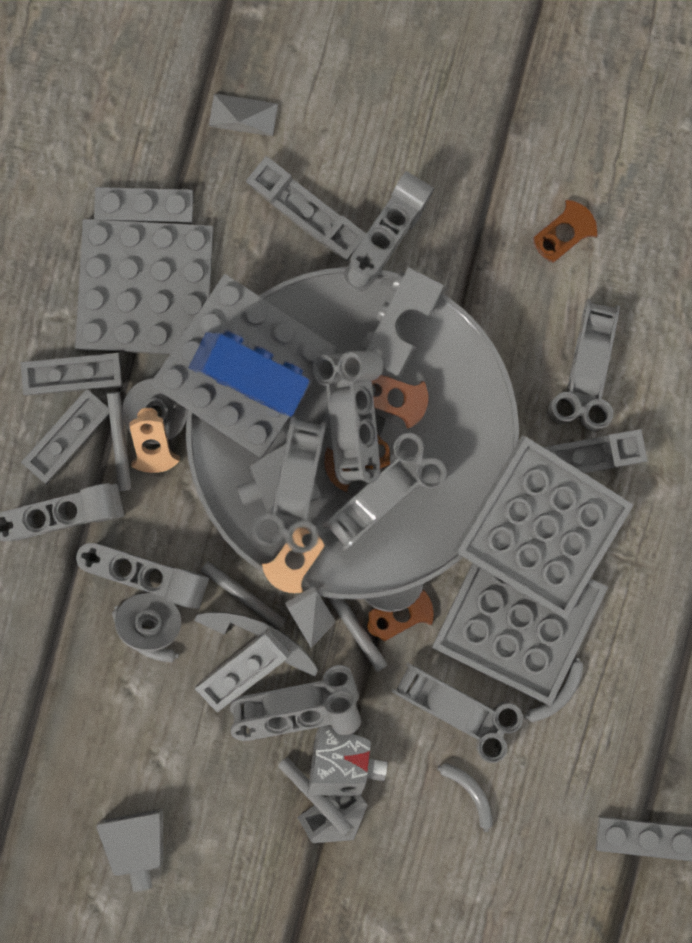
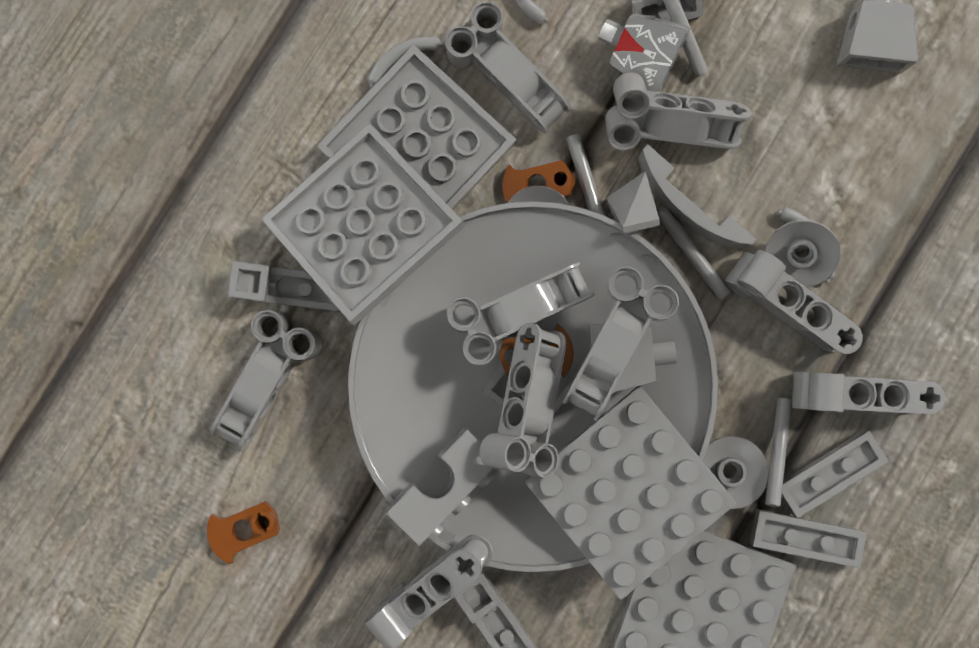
camera: 160 degrees left, 0 degrees up
light nougat piece [129,407,180,473] -> none
blue wedge [188,330,310,417] -> none
light grey plate [195,629,290,712] -> none
light nougat piece [262,528,325,593] -> none
dark orange piece [372,375,428,428] -> none

